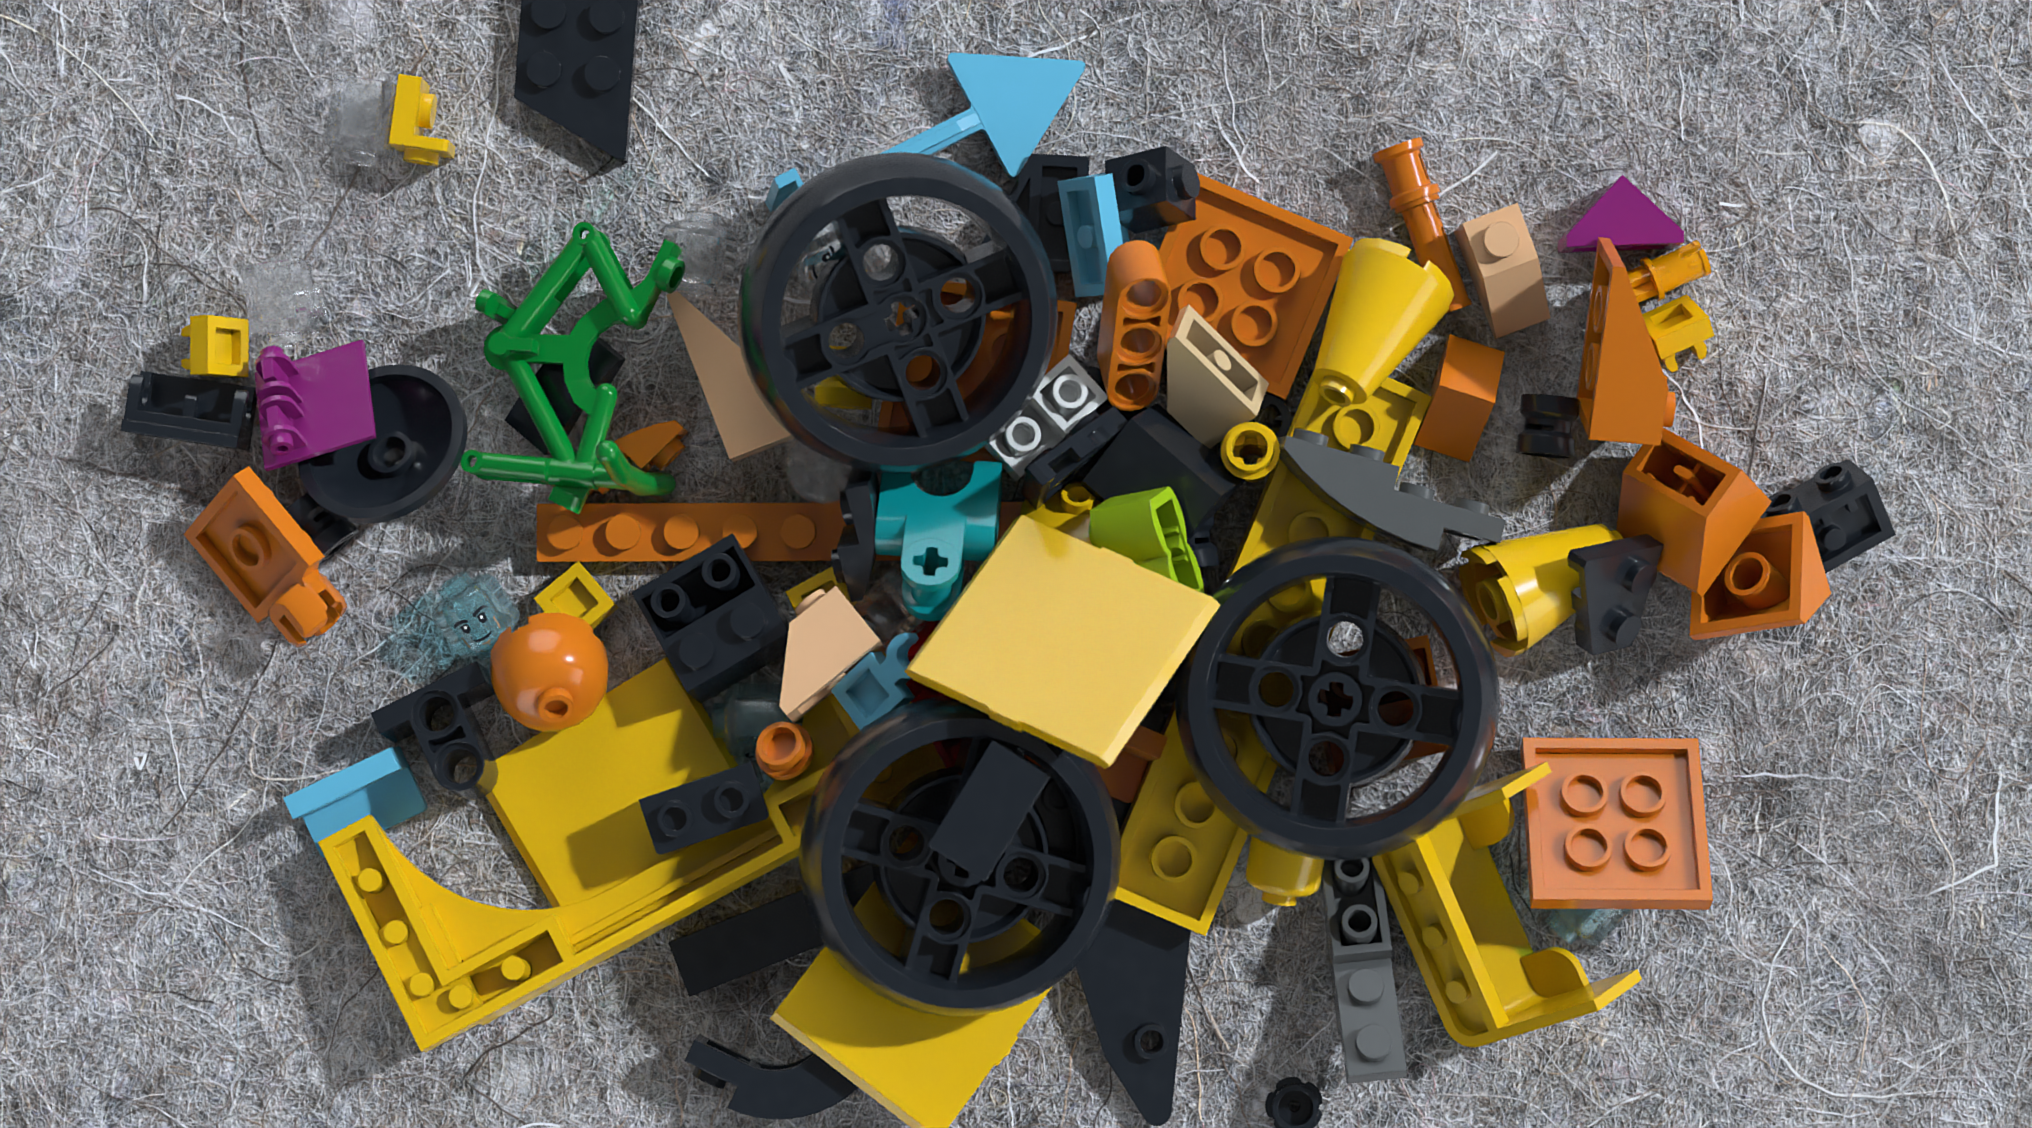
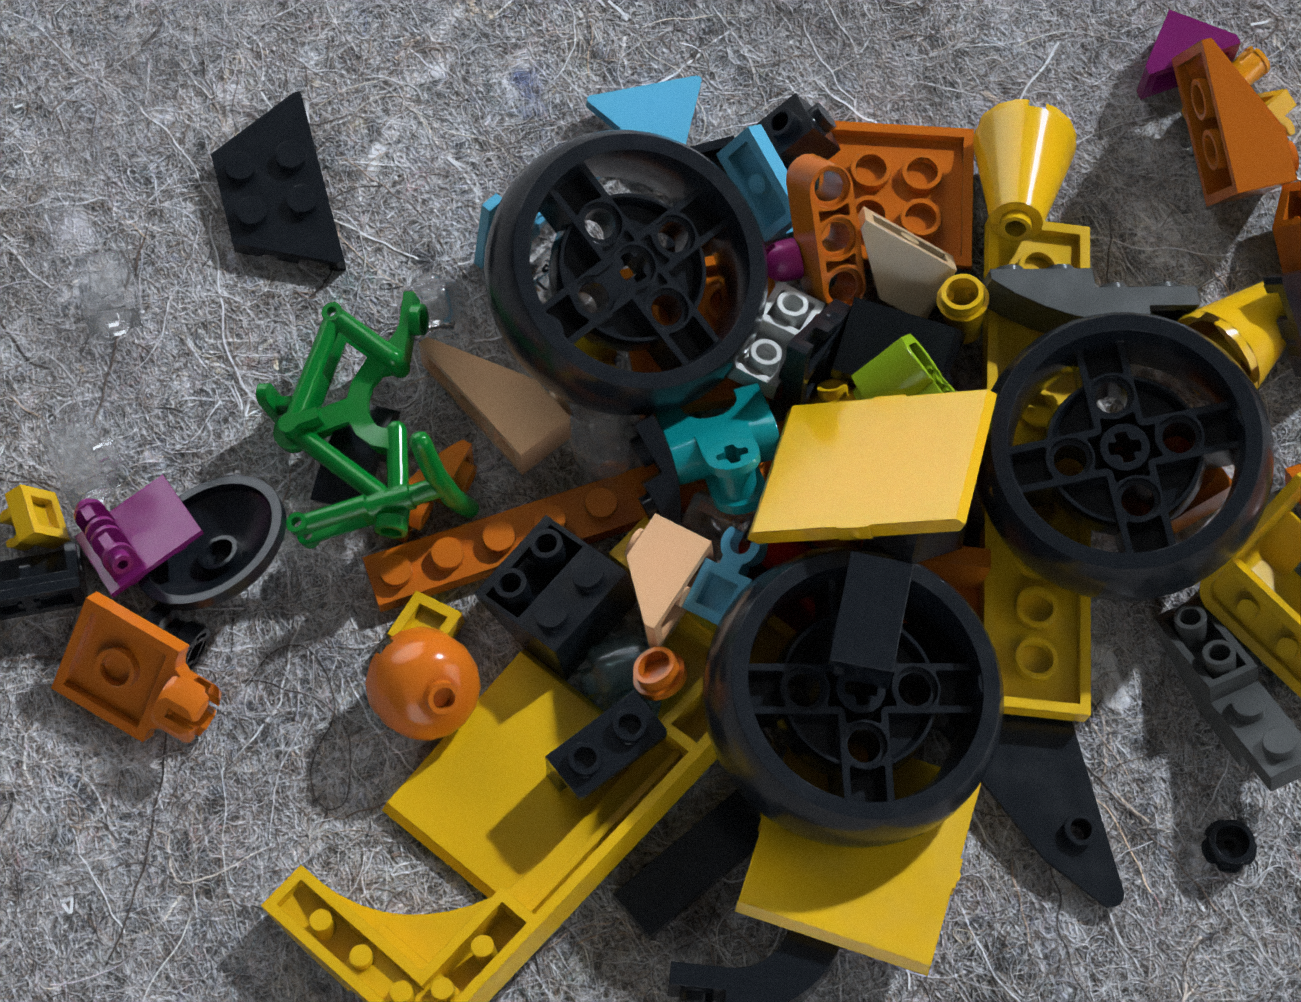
camera: 25 degrees left, 20 degrees down
medium azure panel [283,746,428,857] -> none
black tile [371,661,499,800] -> none
yellow bracket [389,74,456,166] -> none
clear light blue head [432,571,520,661] -> none
yellow head [1245,836,1324,906] -> none
orange pin [1372,137,1472,314] -> none
orange slope [1413,334,1505,463] -> none
light nougat slope [1454,203,1551,339] -> none
black wheel [1516,394,1580,459] -> none
none -> dark pink hinge [766,238,804,282]

